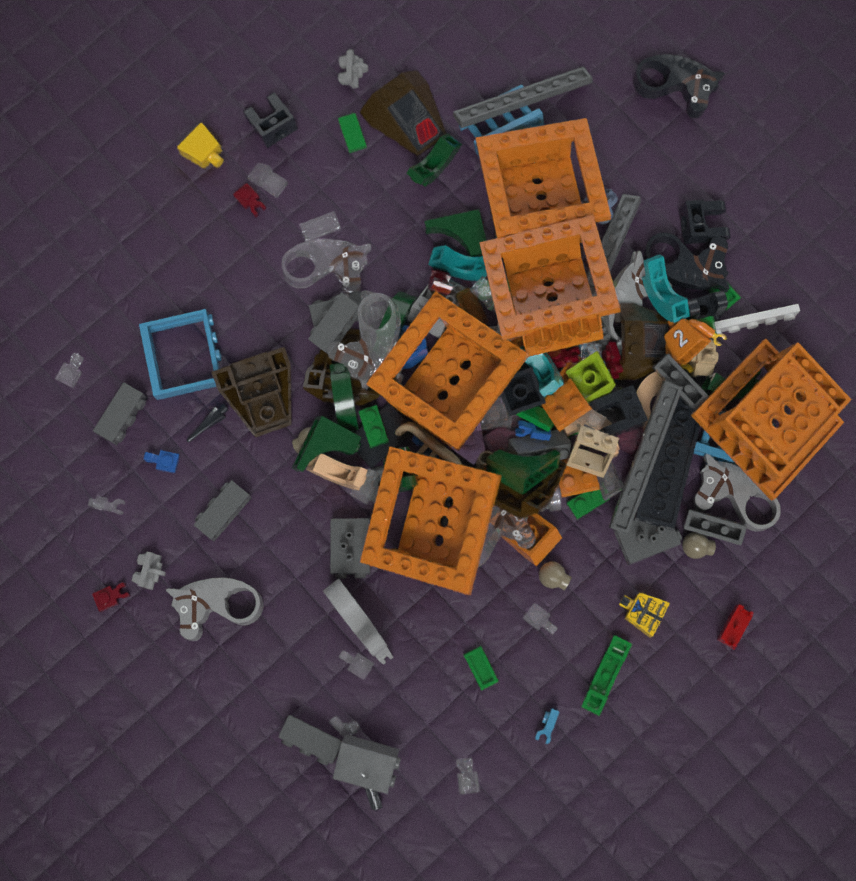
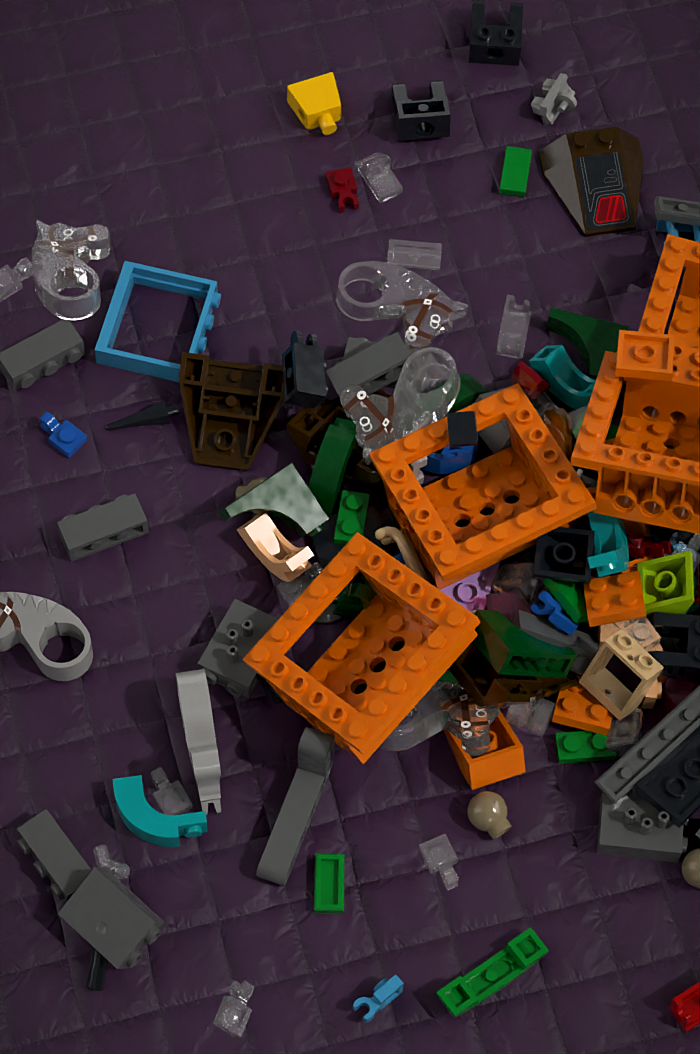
camera: 20 degrees right, 15 degrees down
dark green arch [406,134,462,187] -> none
torso [619,593,670,638] -> none
none -> clear animal [32,221,110,320]
none -> teal arch [112,775,208,848]
none -> dark grey beam [256,727,335,886]
none -> black hinge [282,330,328,408]
none -> black slope [447,411,478,448]
none -> black brick [469,0,523,66]
none -> clear hinge [496,295,531,359]
none -> orange plate [615,330,675,382]

